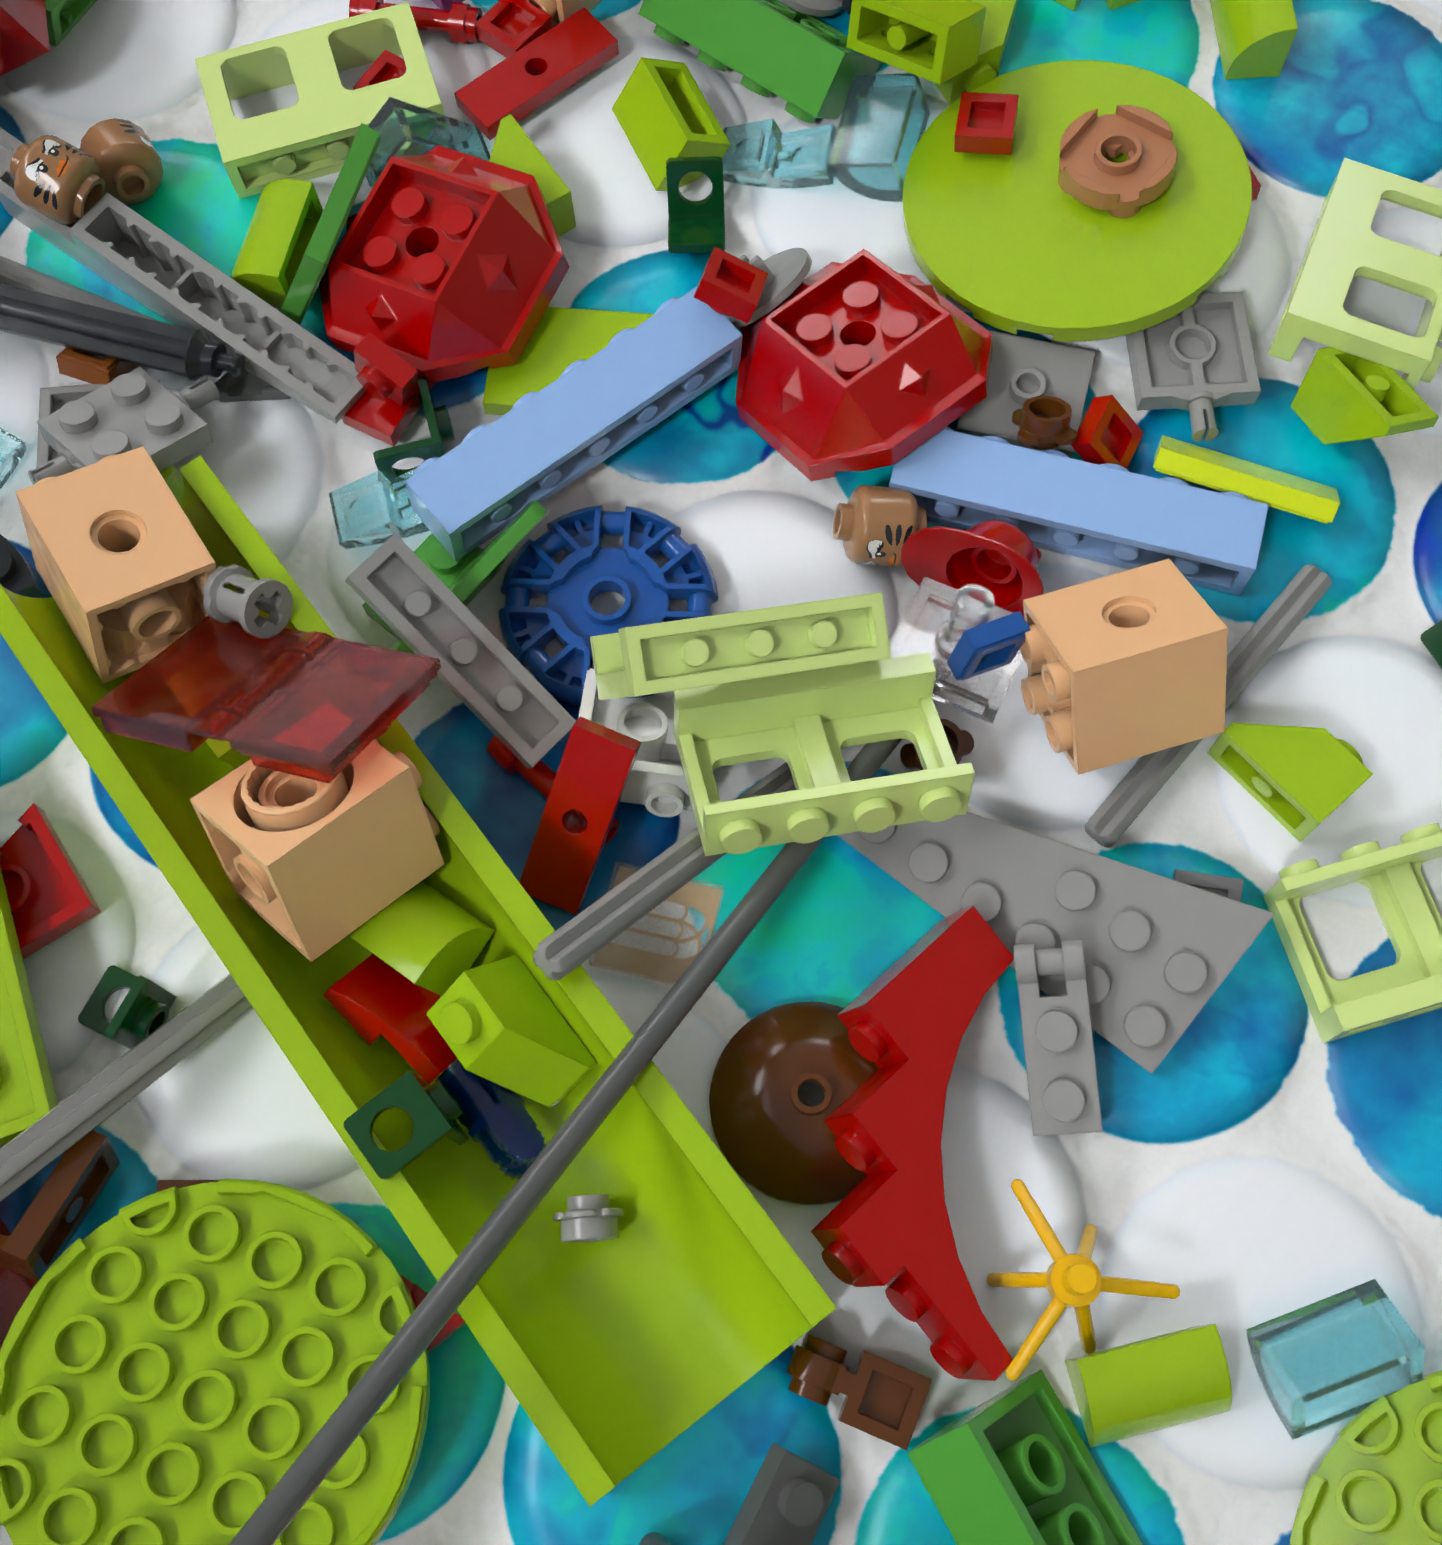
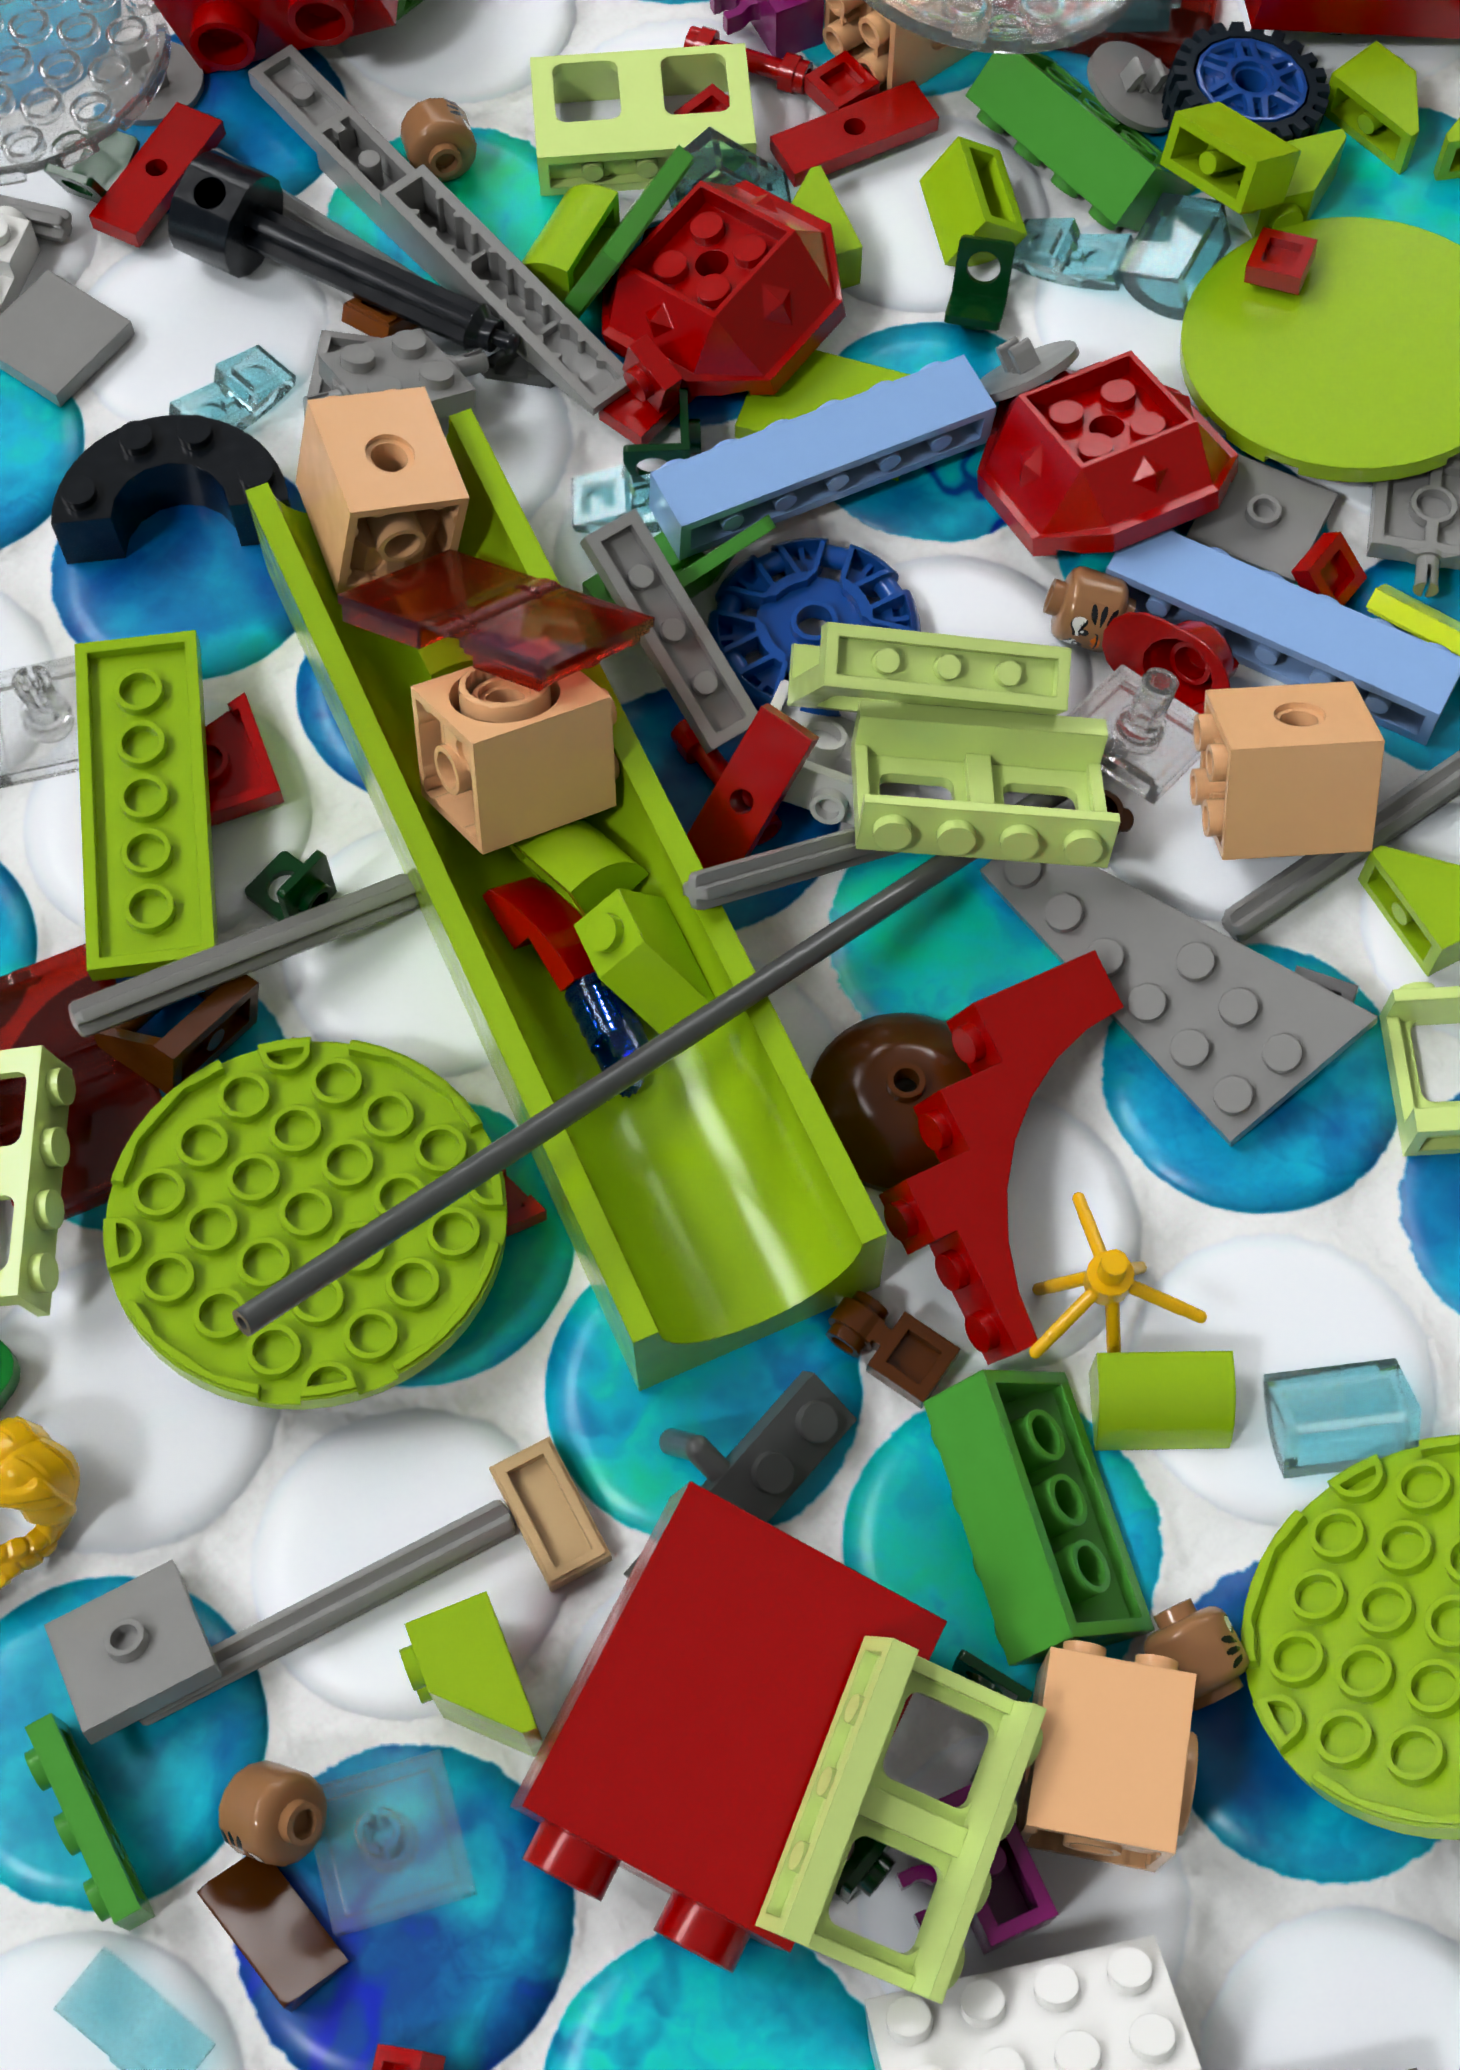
camera: 10 degrees right, 5 degrees down
medium nougat head [10,135,105,225] -> none
light grey bush [203,564,293,639] -> none
dark green bracket [344,1070,469,1180] -> none
light grey plate [553,1194,623,1243] -> none
clear piece [589,862,725,985] -> none
red plate [693,247,768,324] -> none
blue tile [946,611,1031,681] -> none
reddish brown plate [1012,396,1078,450] -> none
light grey plate [1014,939,1103,1136] -> none
nougat plate [1058,105,1177,218] -> none

